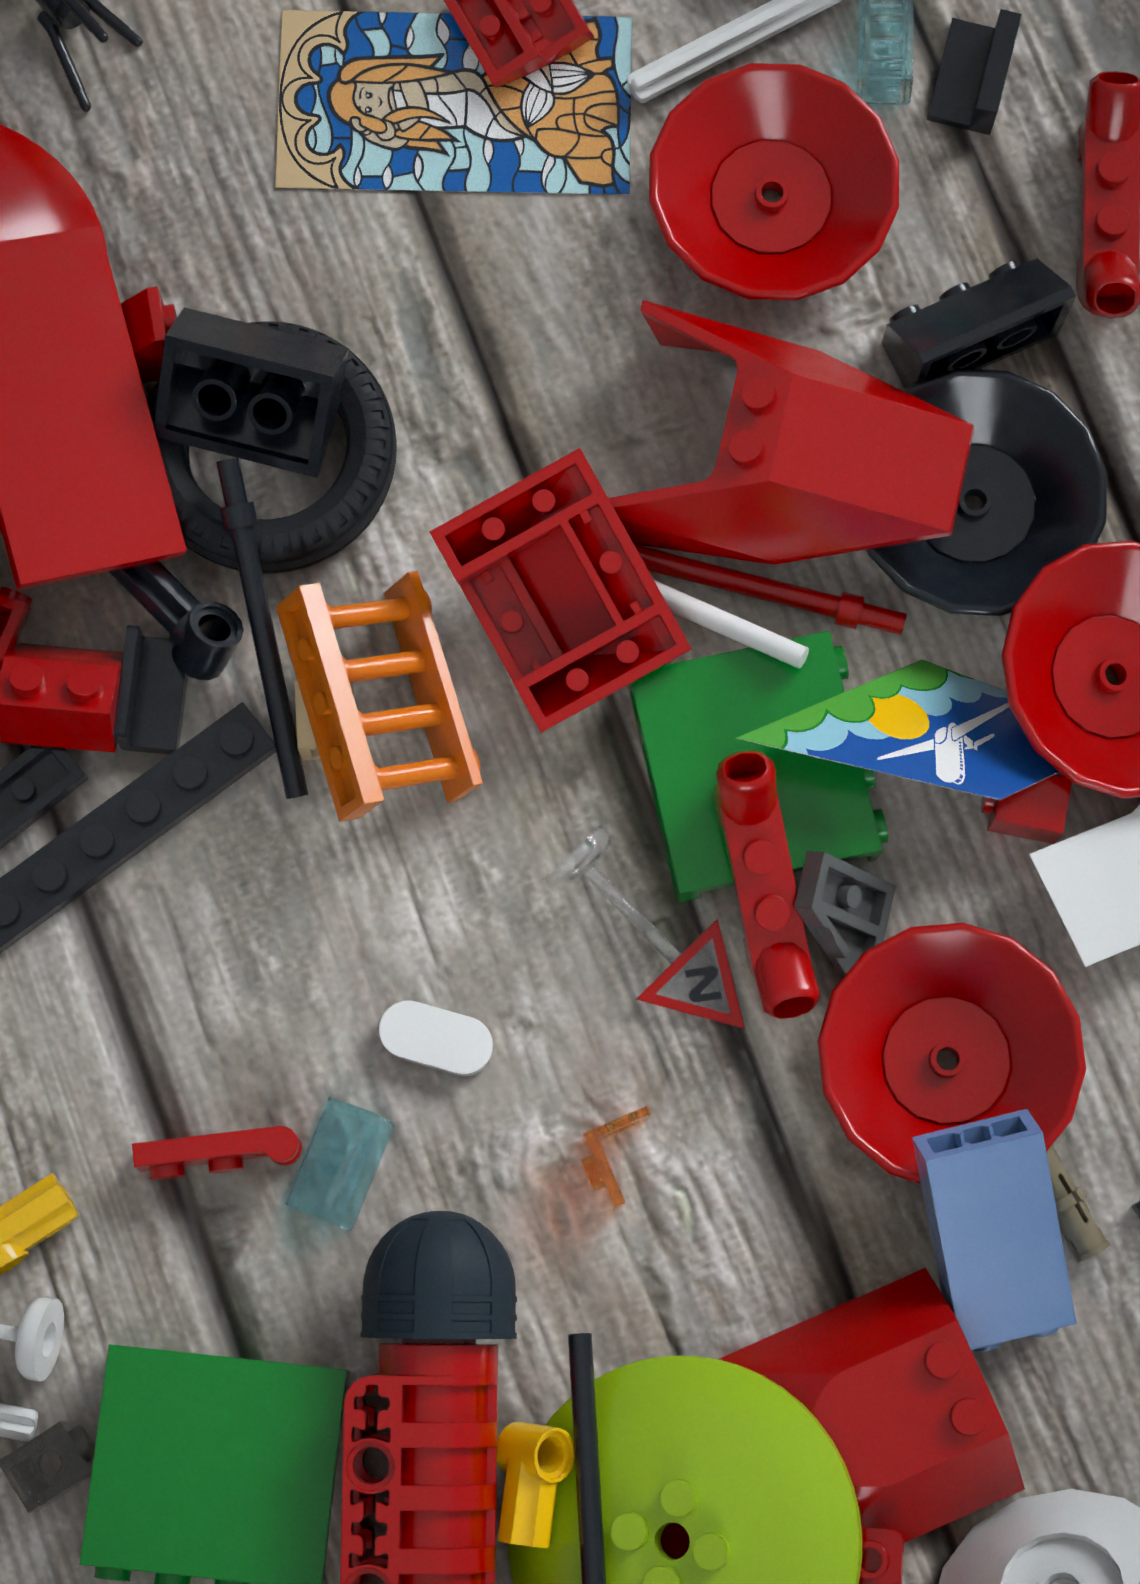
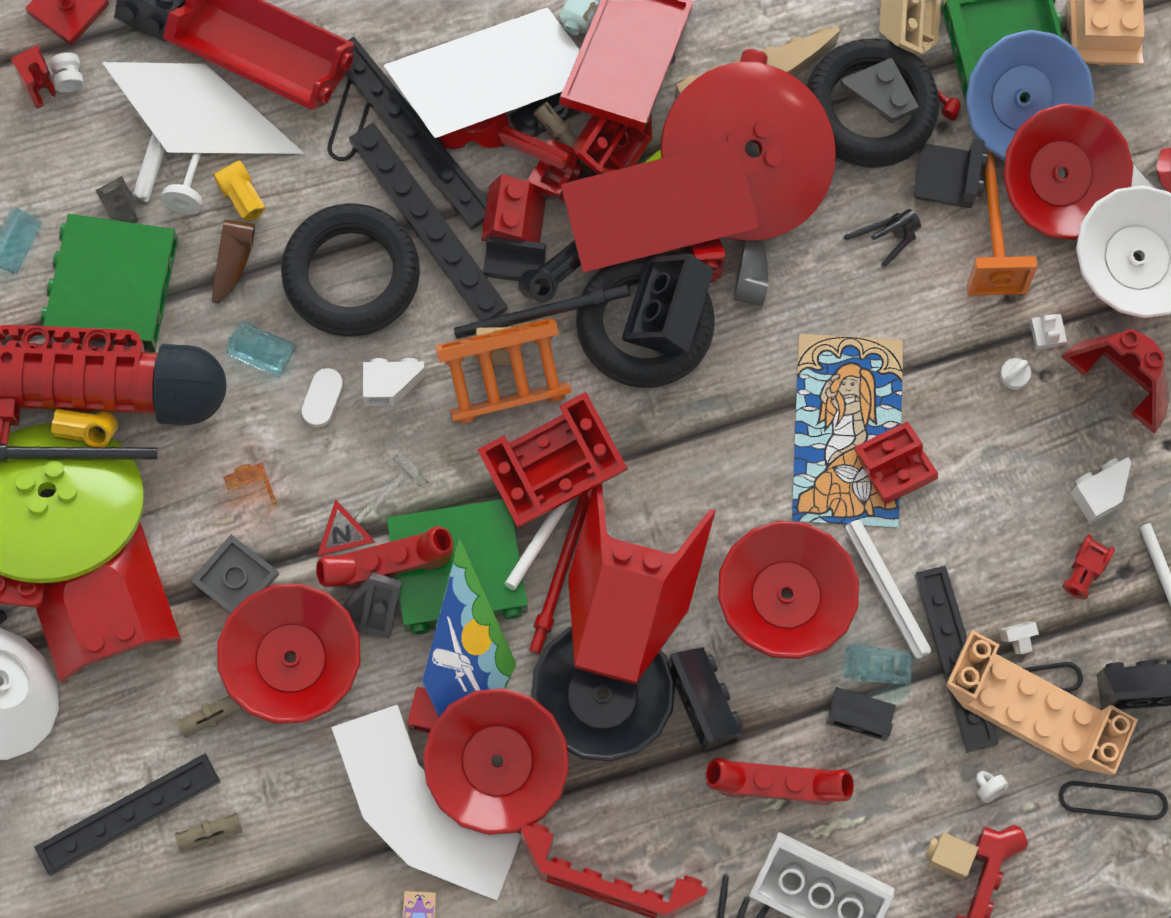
camera: 90 degrees right, 5 degrees down
red plate [132,1126,303,1180] -> none
medium blue brick [912,1109,1077,1351] -> none
none -> dark grey plate [191,534,280,614]
none -> reddish brown piece [212,220,255,303]
none -> black tyre [281,203,420,337]
none -> white slope [363,358,425,406]
none -> dark grey piece [733,240,769,306]

